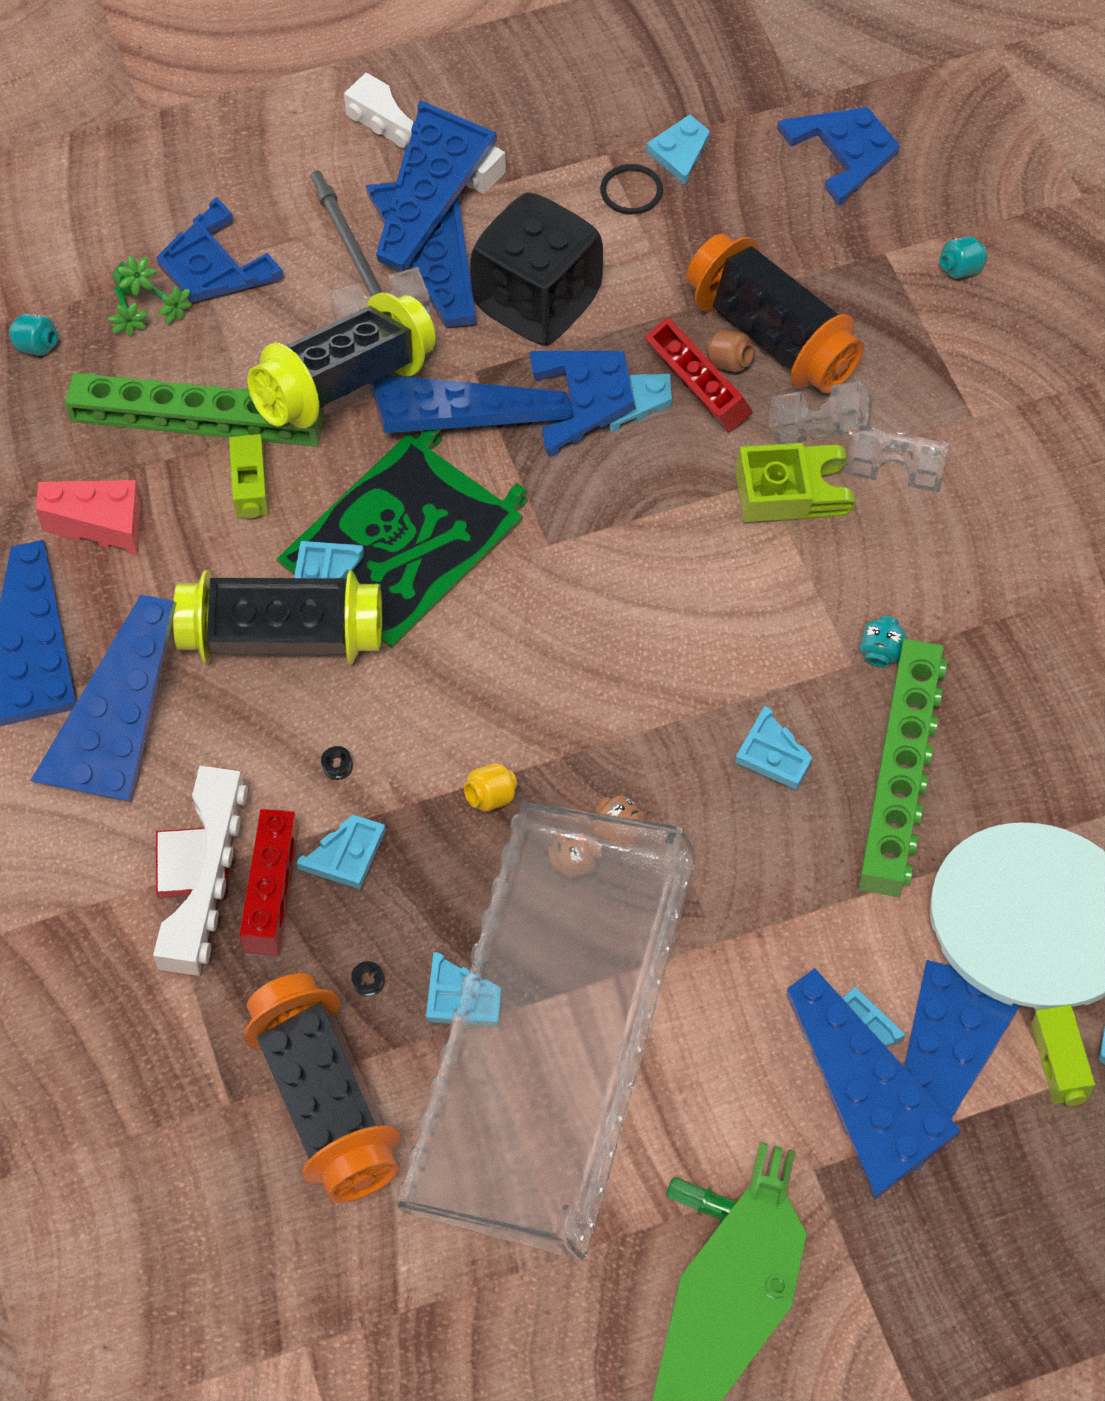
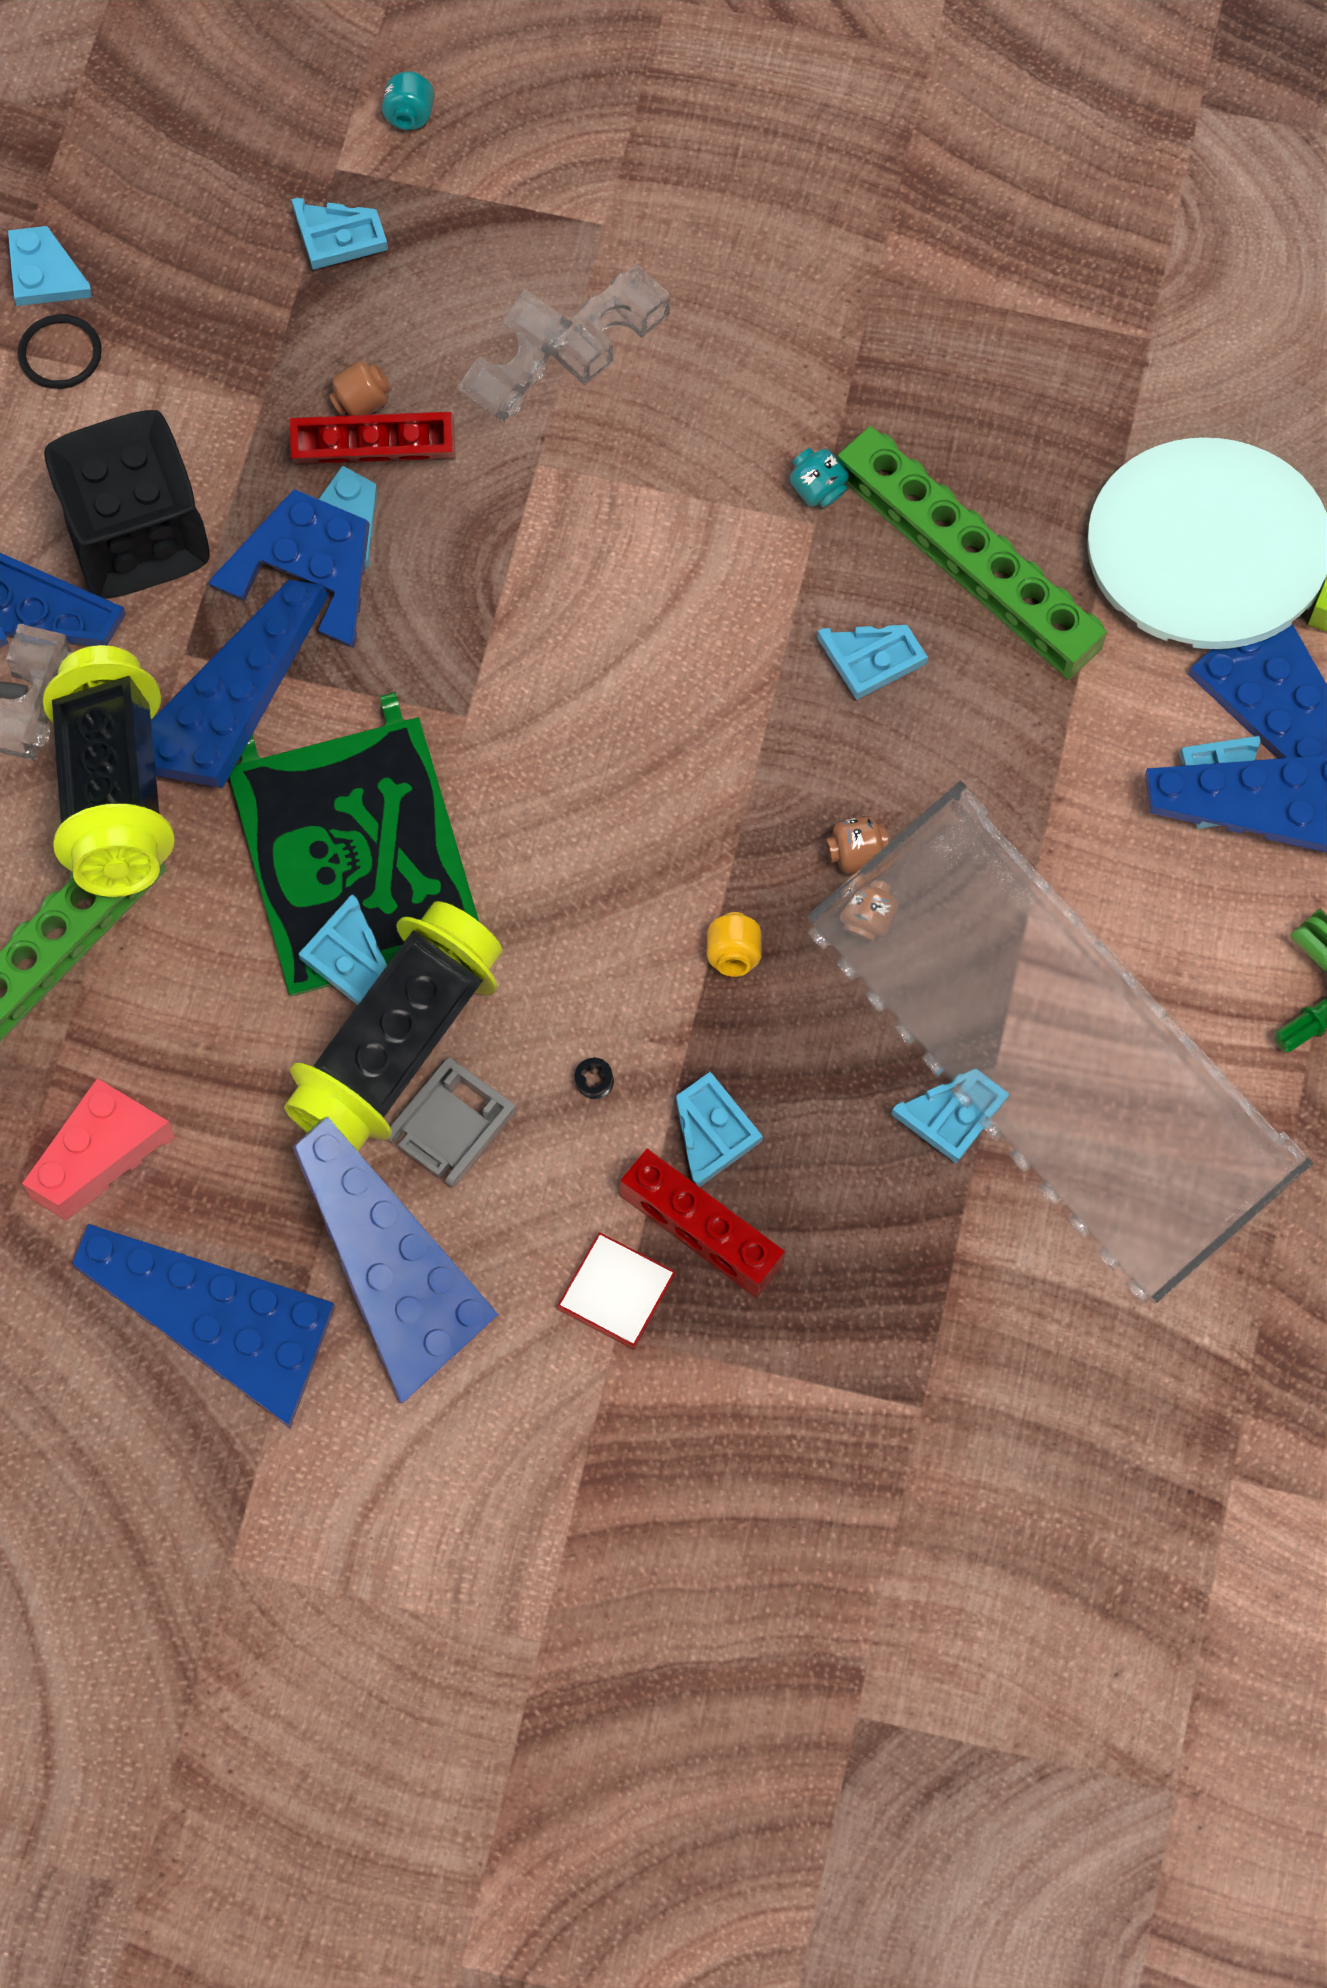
camera: 60 degrees left, 10 degrees up
white arch [153,766,248,976] -> none
lime brick [229,434,268,519] -> none
brick [243,973,401,1203] -> none
black bush [351,961,385,997] -> none
brick [686,233,864,393] -> none
lime brick [735,443,856,522] -> none
blue wing [777,107,900,206] -> none
none -> medium azure wing [291,198,388,270]
none -> light grey container [388,1056,516,1188]

